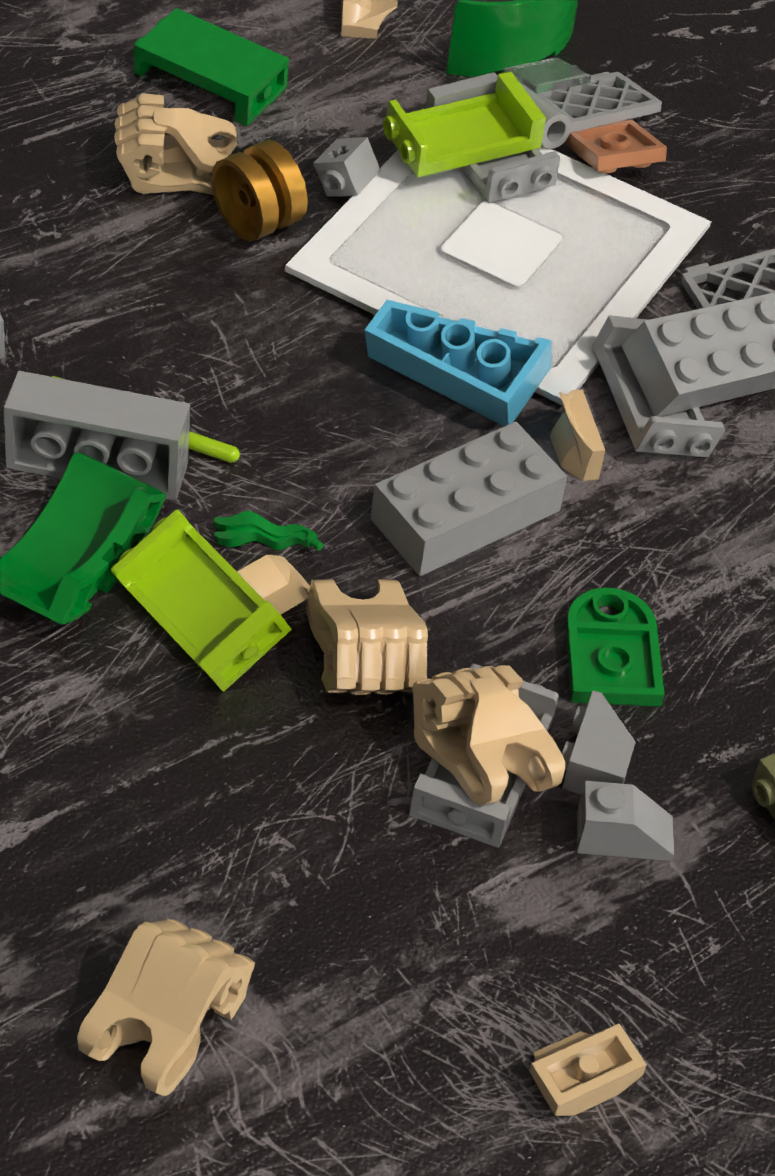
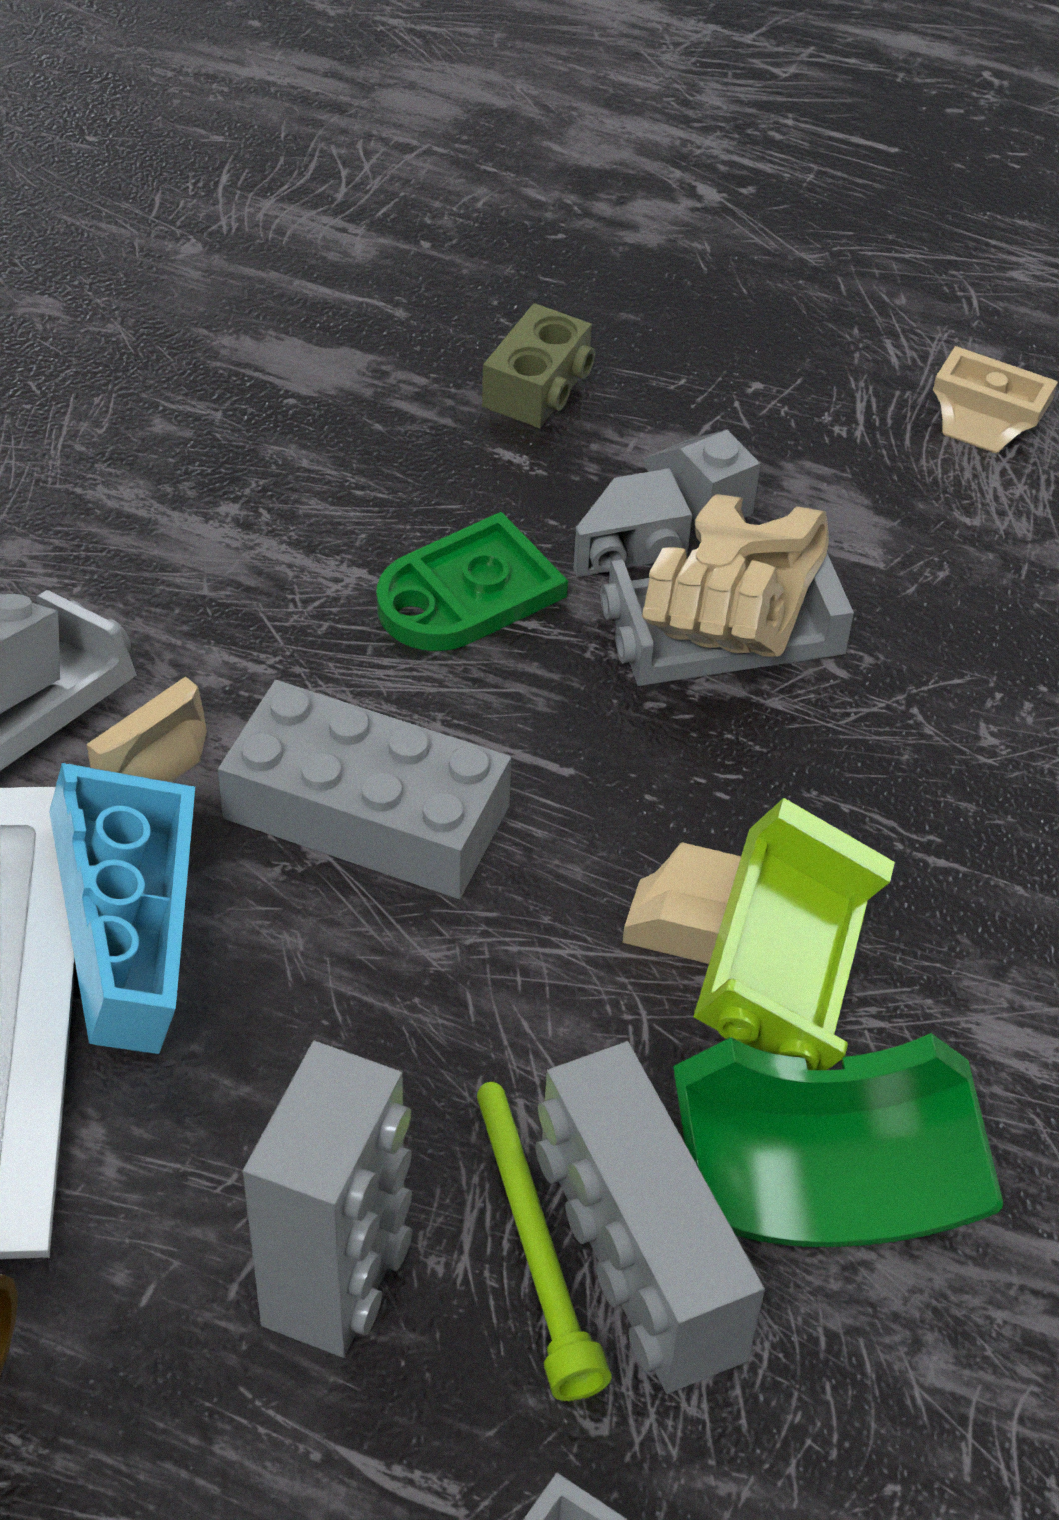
camera: 120 degrees left, 0 degrees up
green hair [213,511,324,551] -> none
tan piece [306,579,428,695] -> none
none -> light grey brick [243,1040,412,1358]

